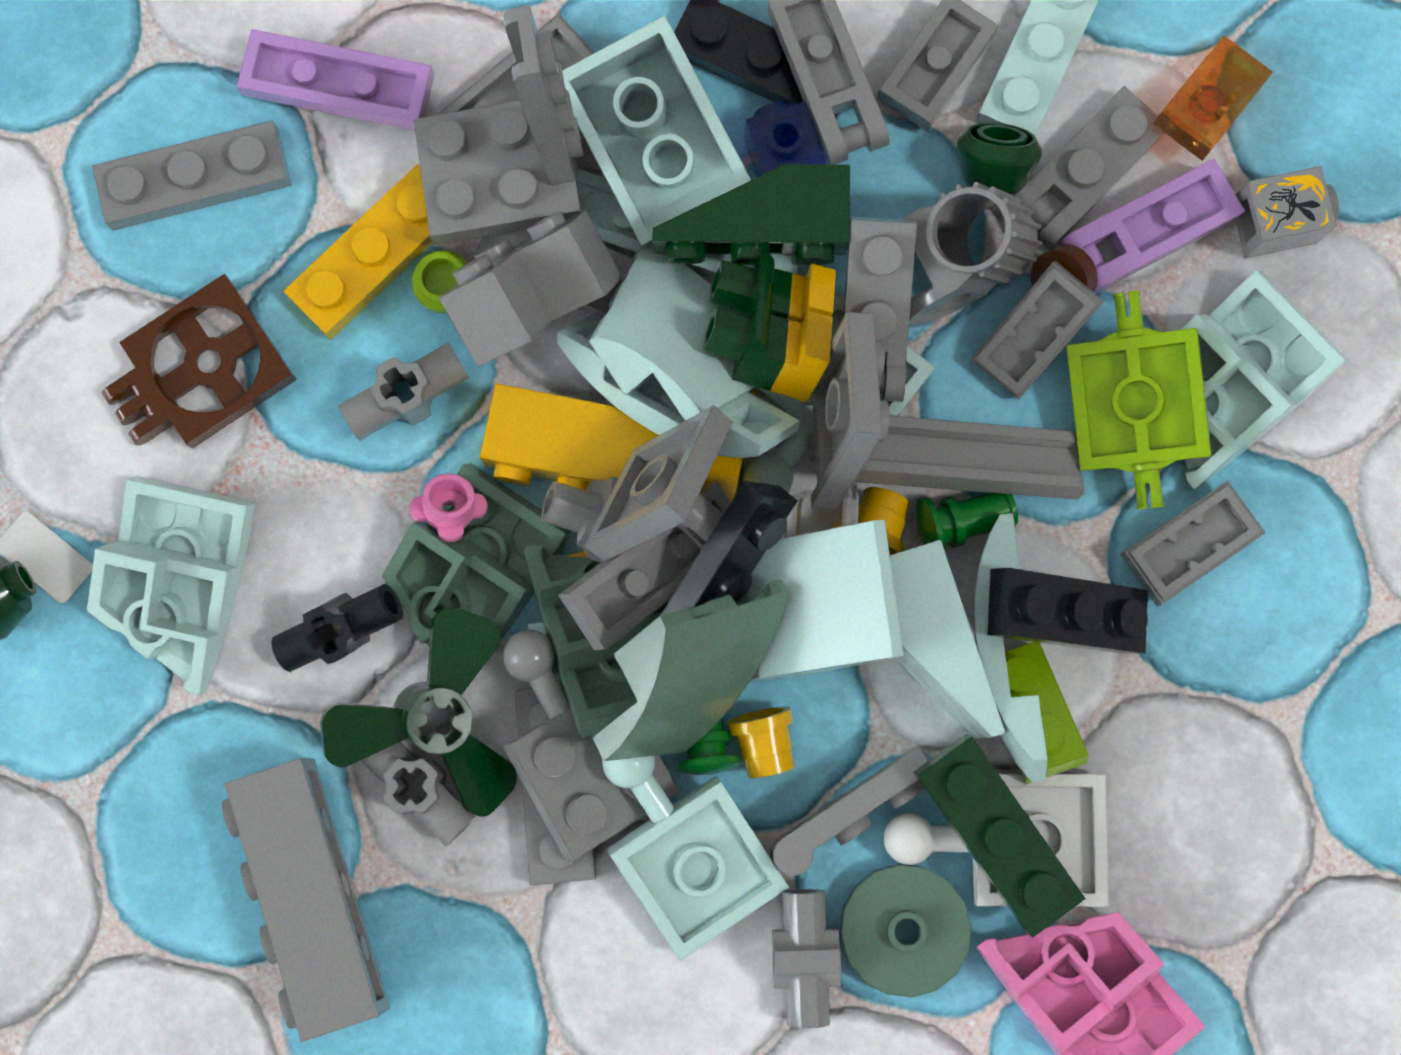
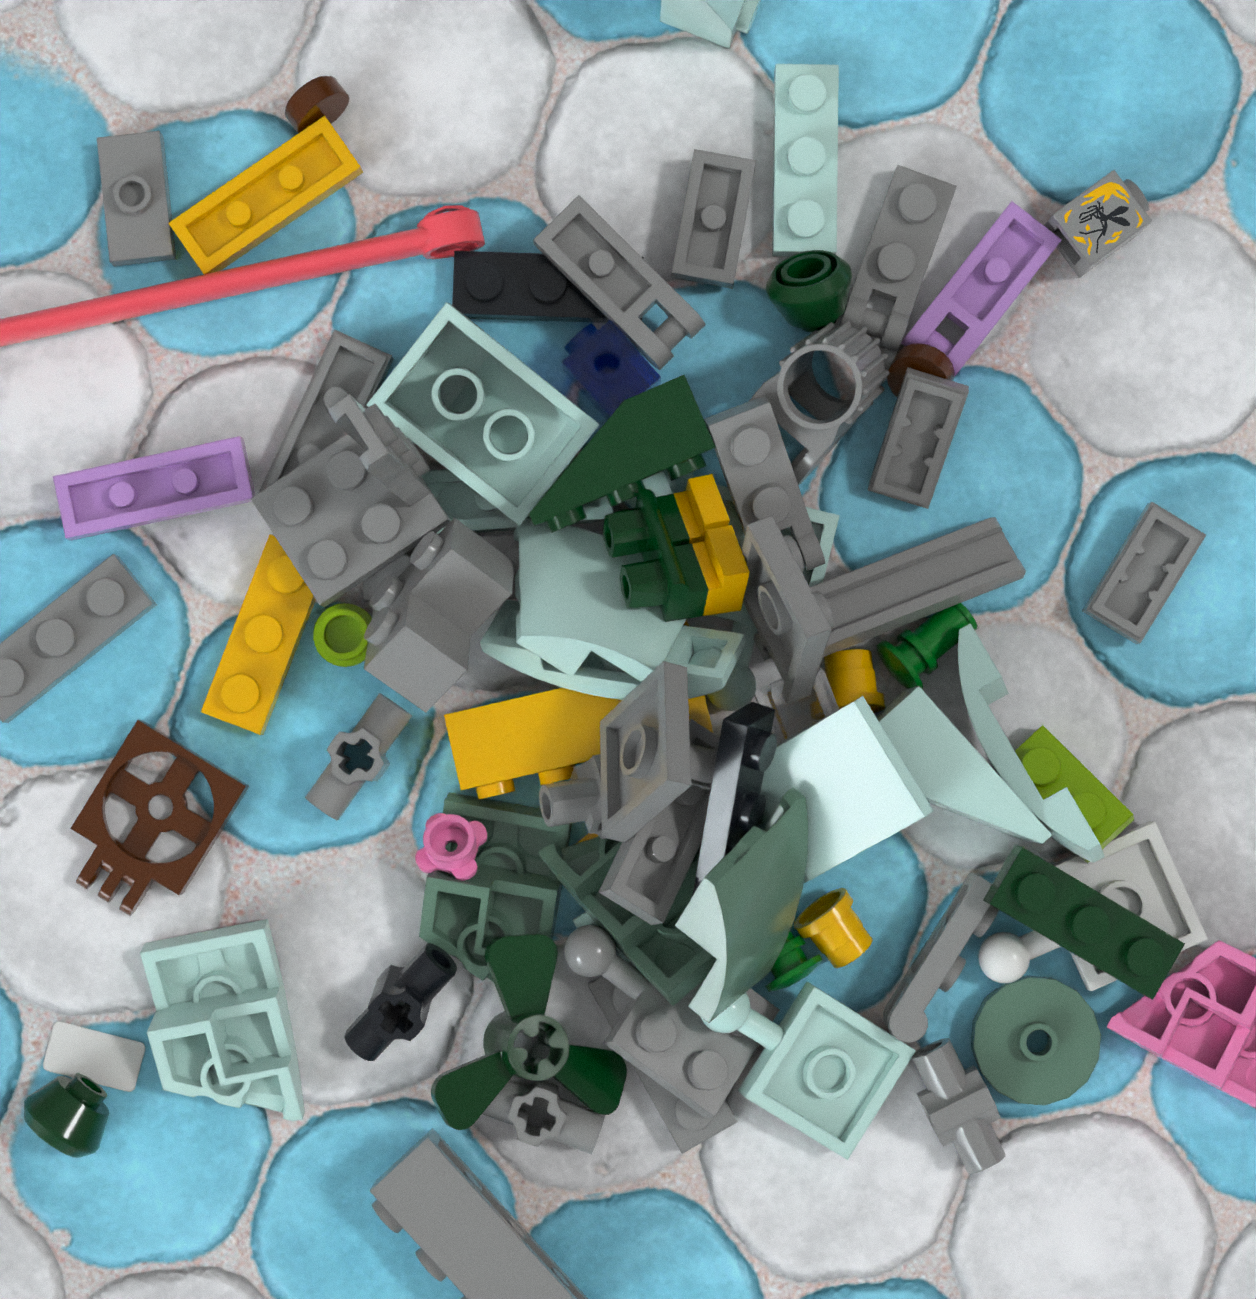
camera: 25 degrees left, 5 degrees up
black plate [987,568,1148,654] -> none
lime plate [1066,291,1212,510] -> none
clear orange plate [1153,35,1273,161] -> none
light aqua slope [1180,270,1349,490] -> none

